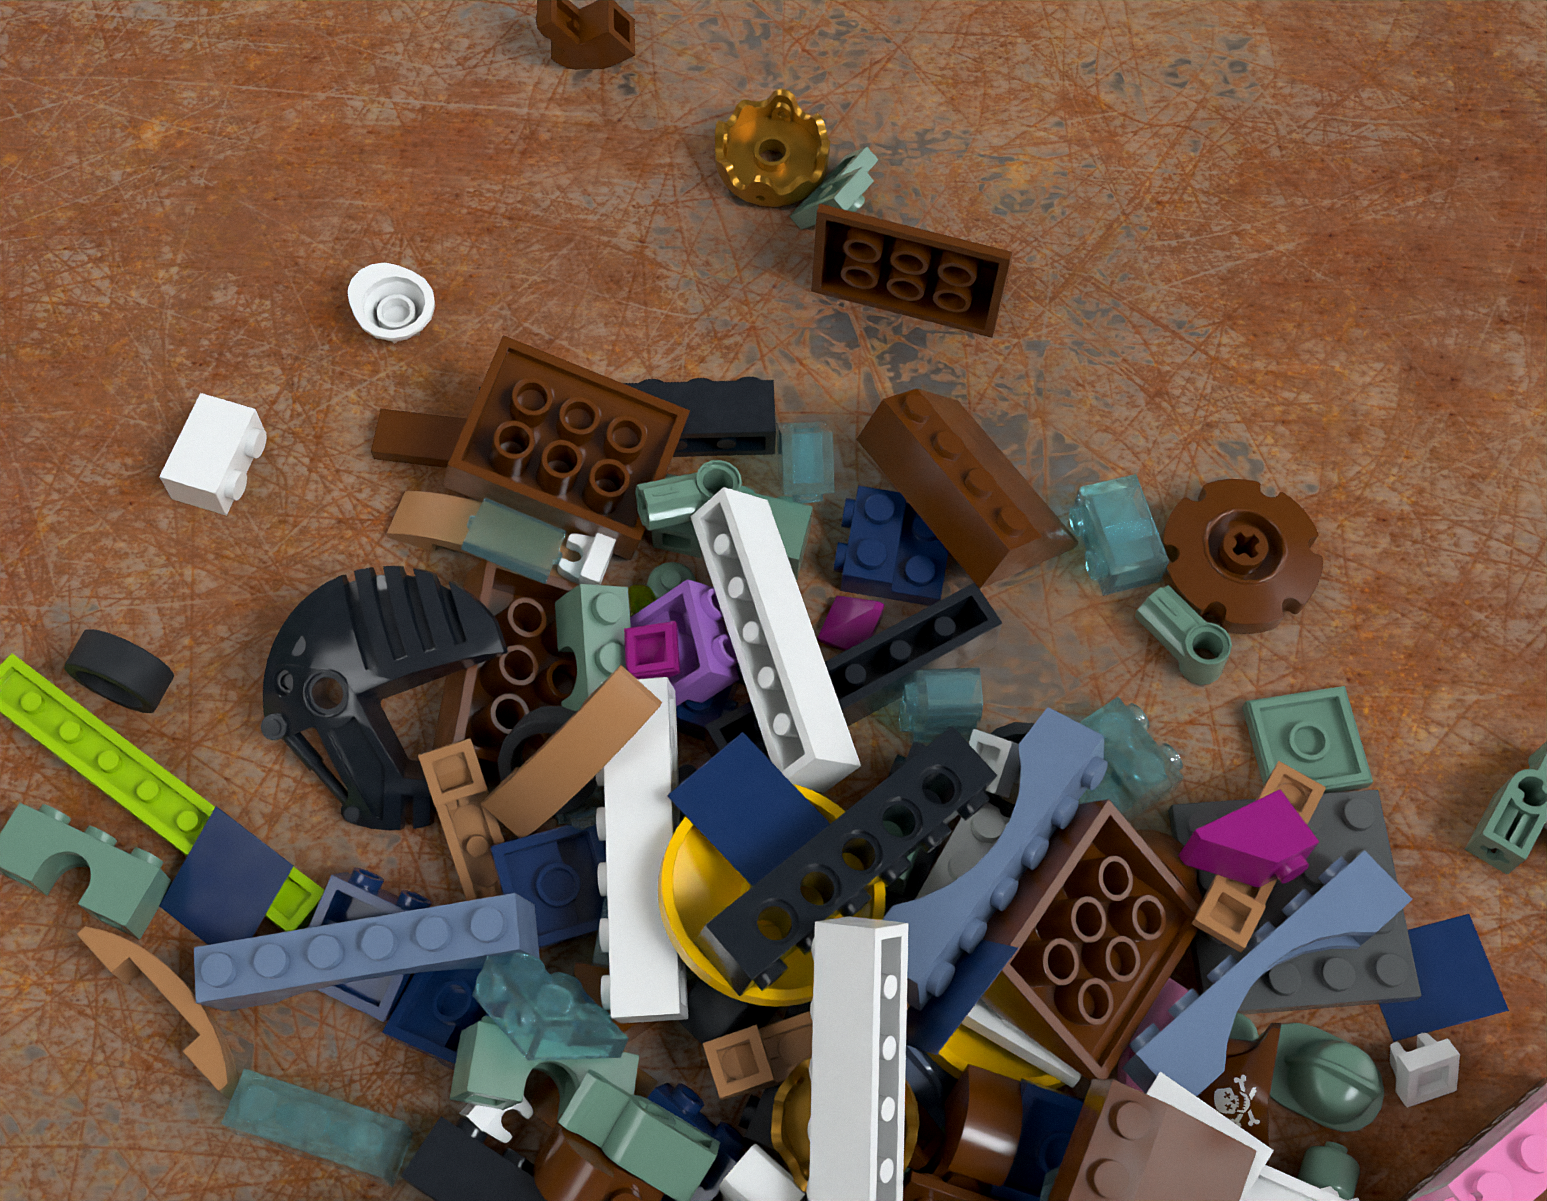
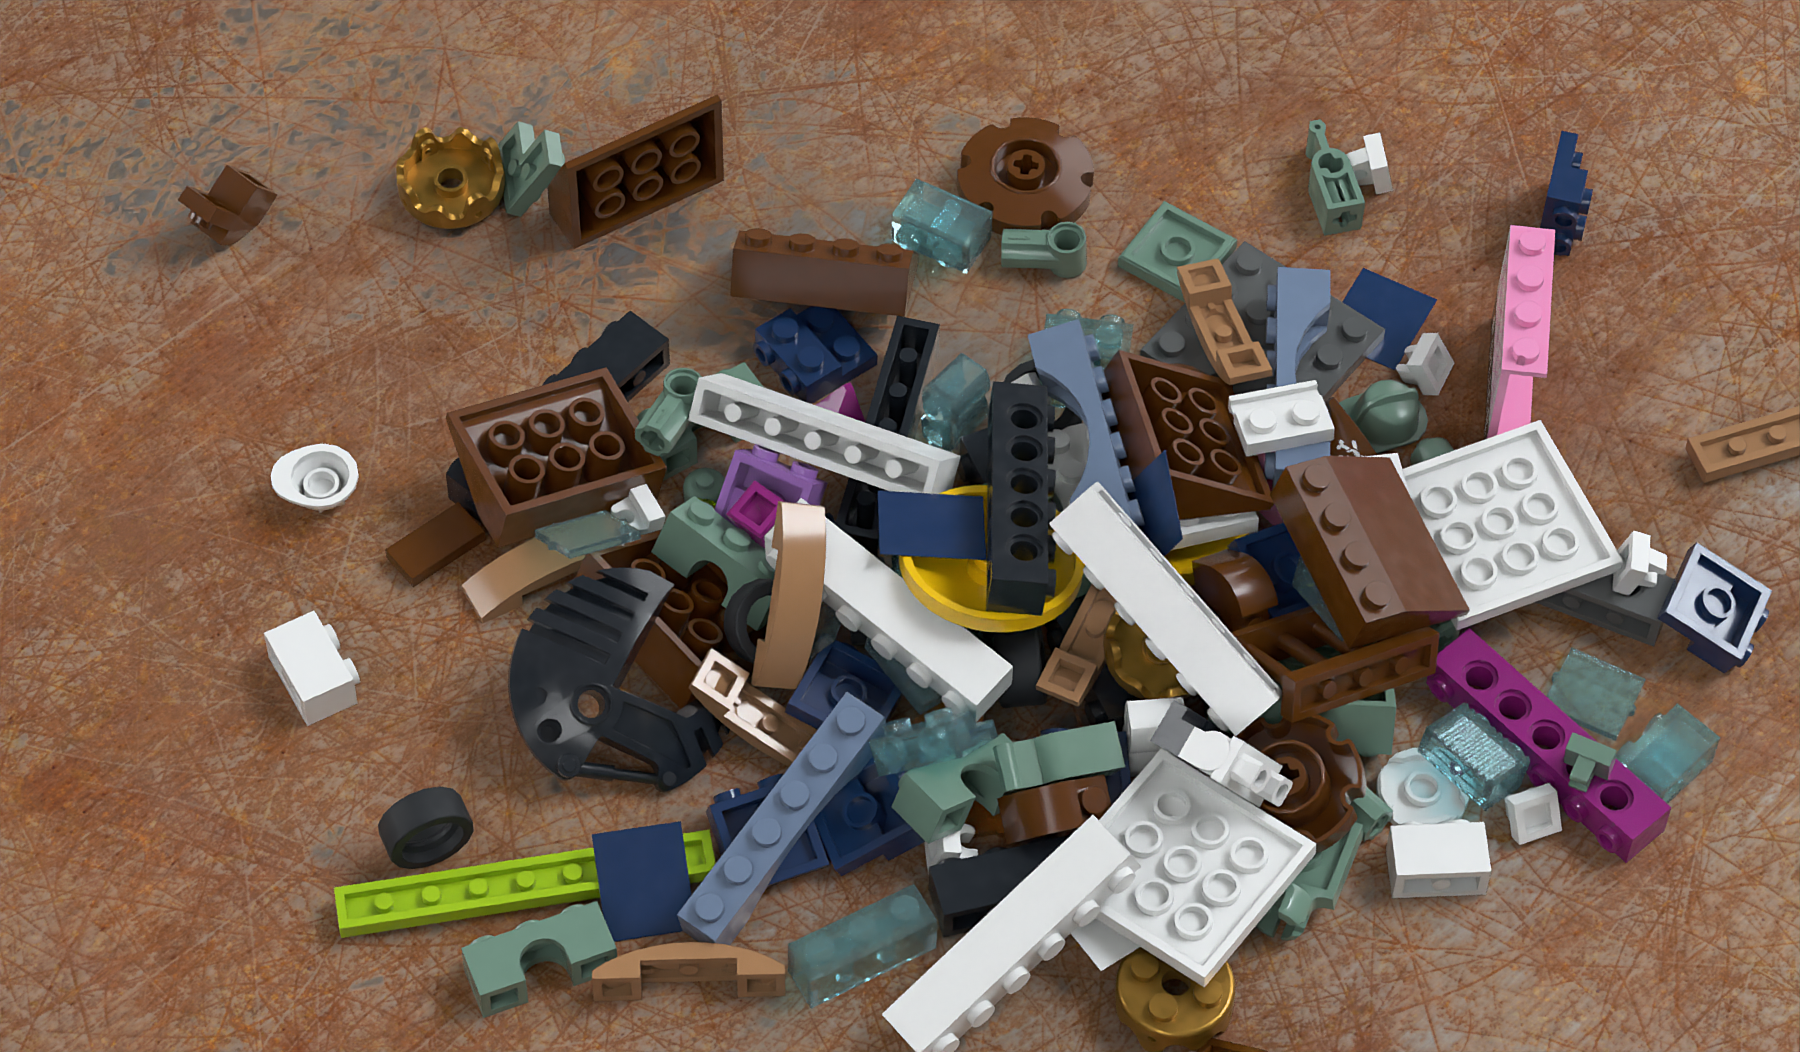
camera: 45 degrees left, 10 degrees down
clear light blue brick [776,421,835,503] -> none
magenta slope [1178,789,1319,888] -> none
none -> white plate [1228,380,1335,457]

